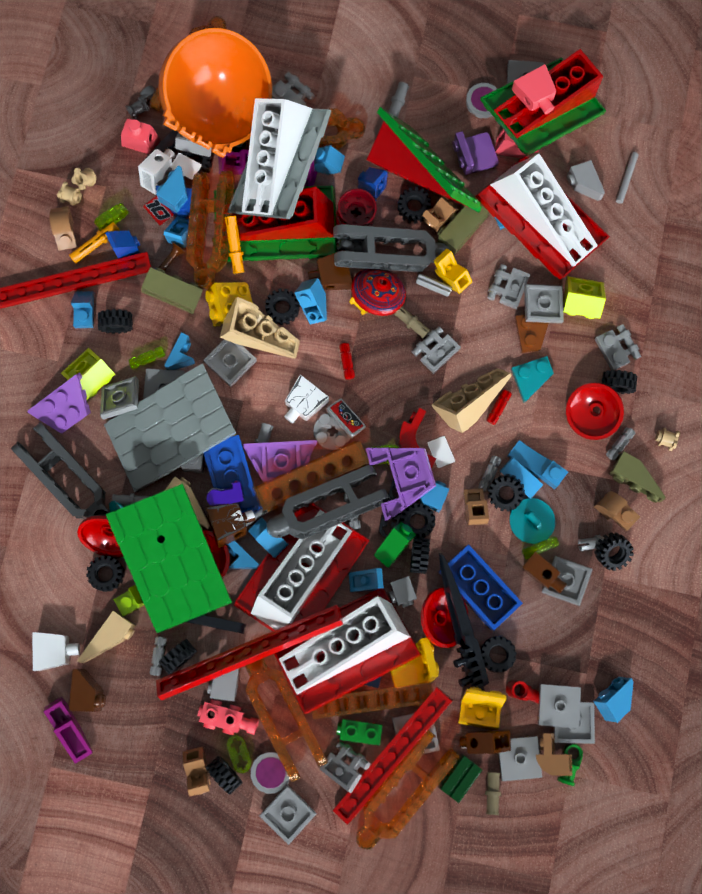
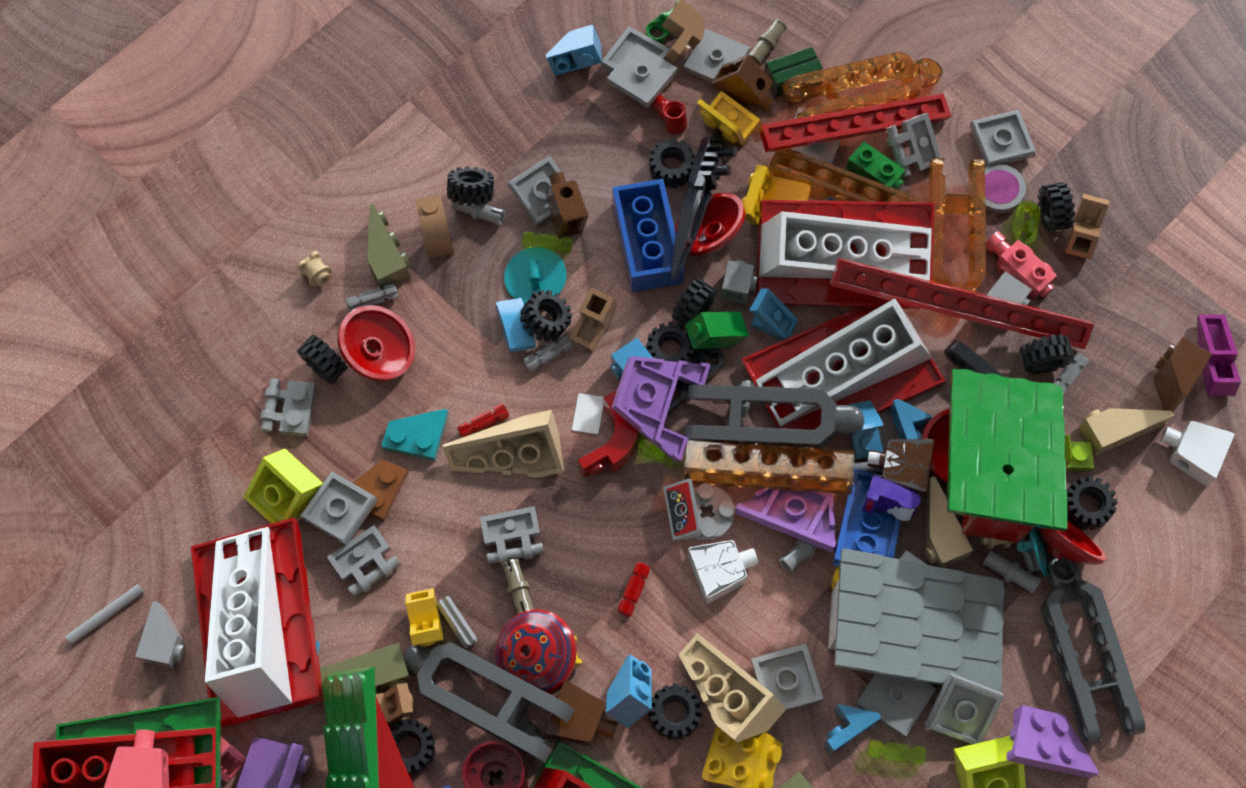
camera: 145 degrees left, 10 degrees down
dark azure slope [507,440,568,489] -> none

